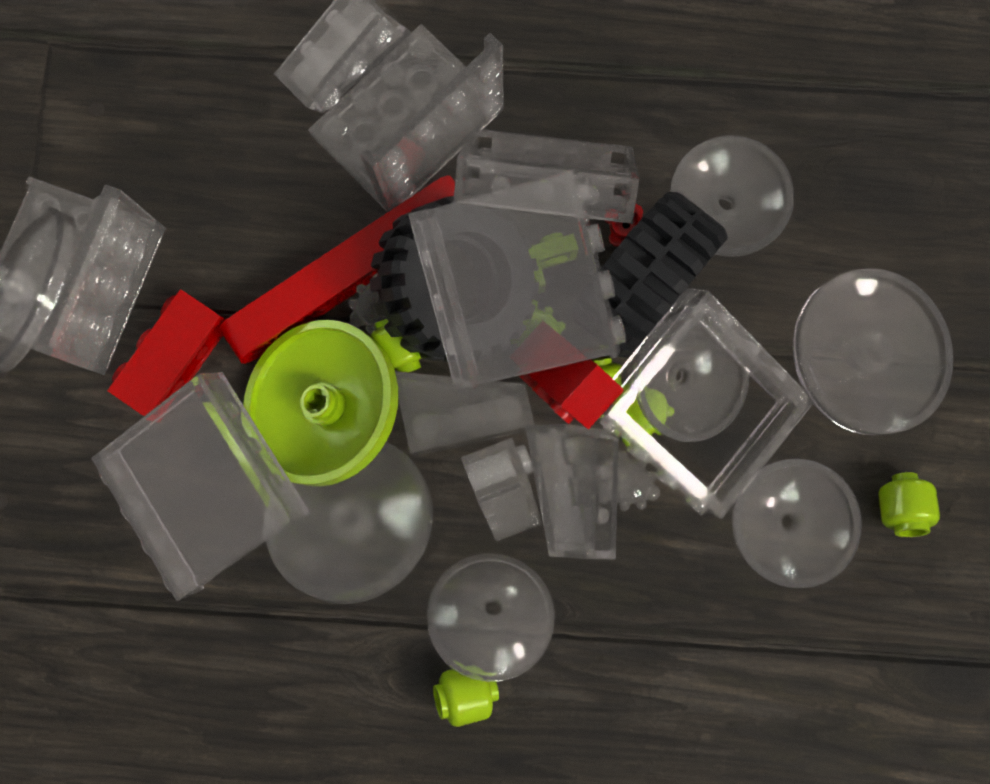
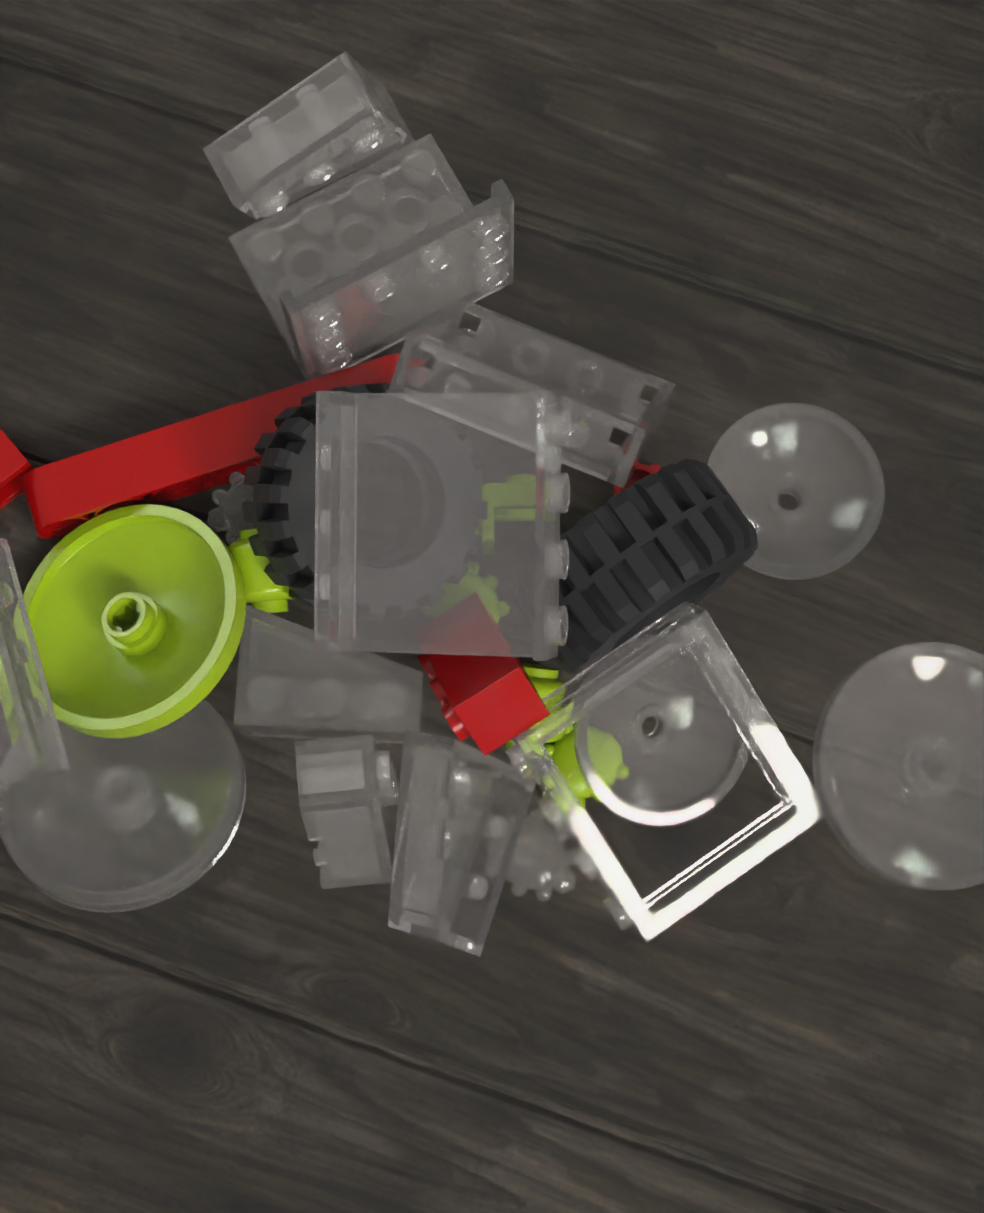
camera: 10 degrees right, 5 degrees down
clear dish [427,553,555,682] -> none
lime head [433,664,499,727] -> none
clear dish [732,459,862,588] -> none
lime head [878,472,940,537] -> none

